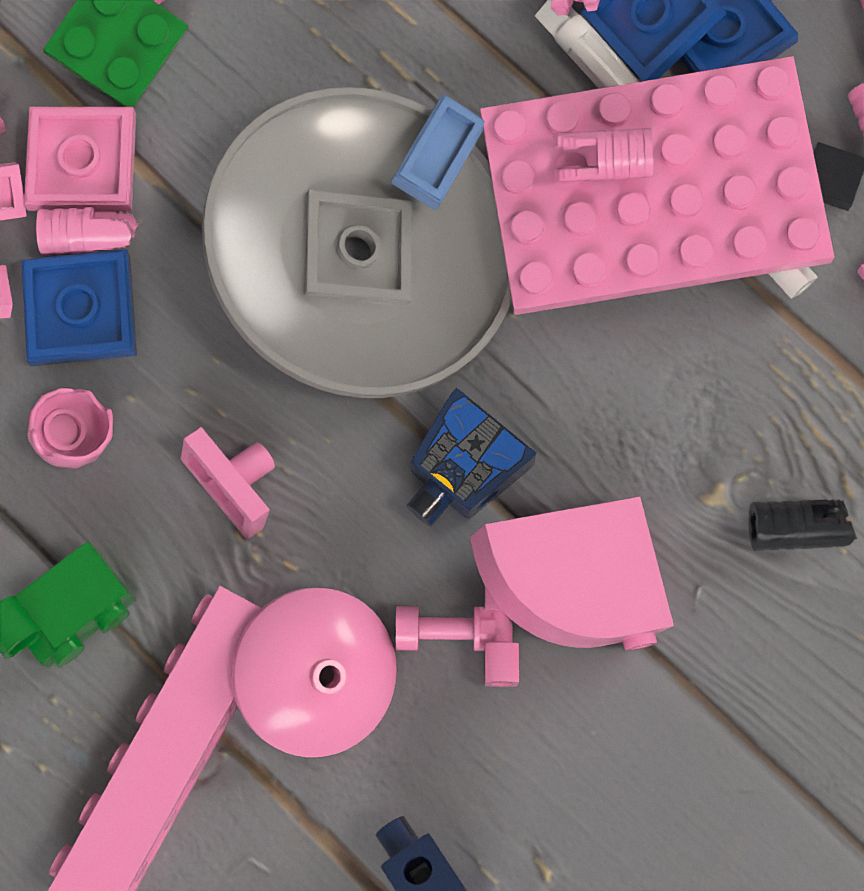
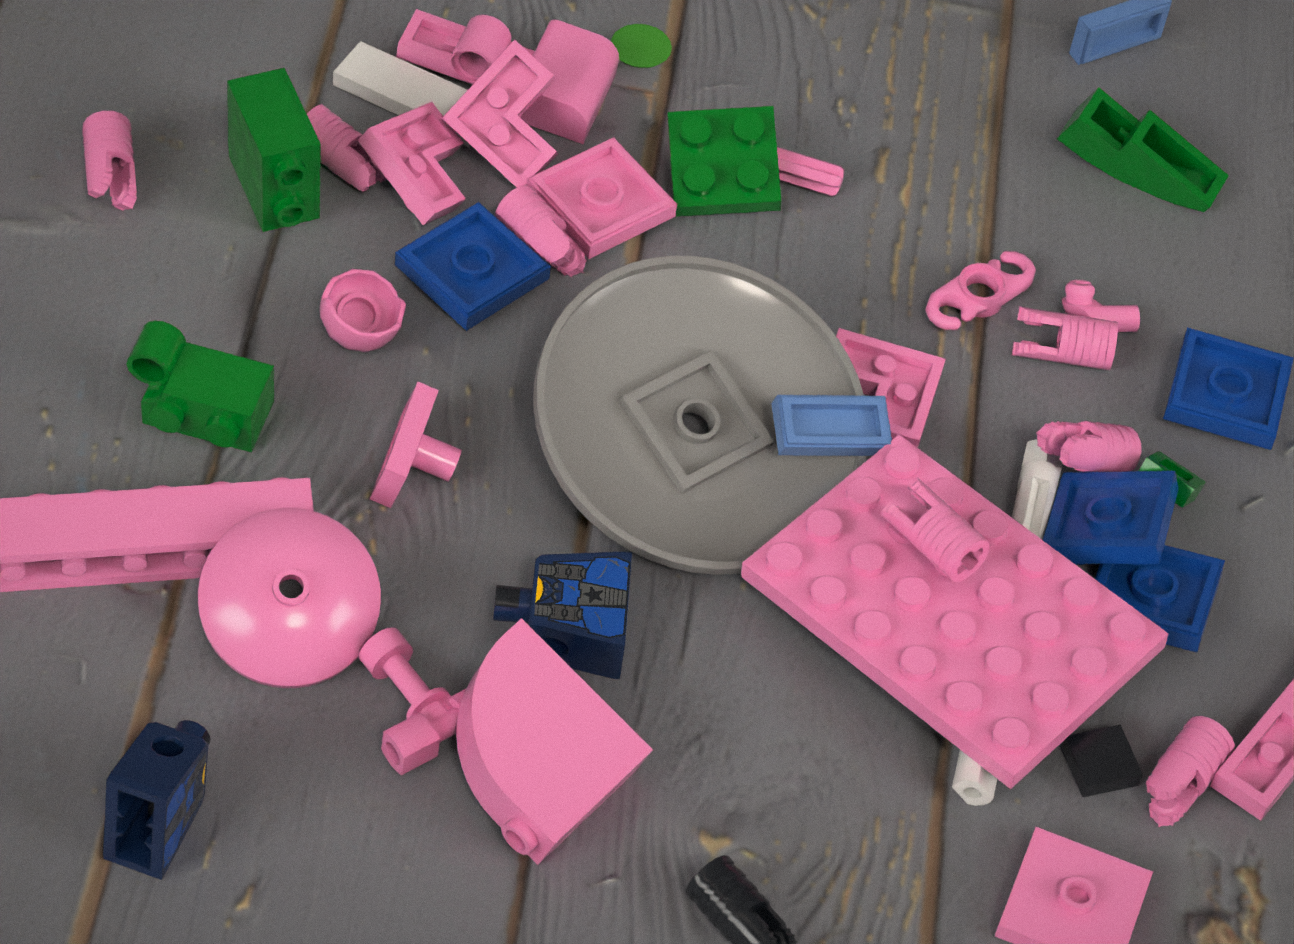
camera: 45 degrees right, 25 degrees down
none -> bright pink plate [836,328,946,448]

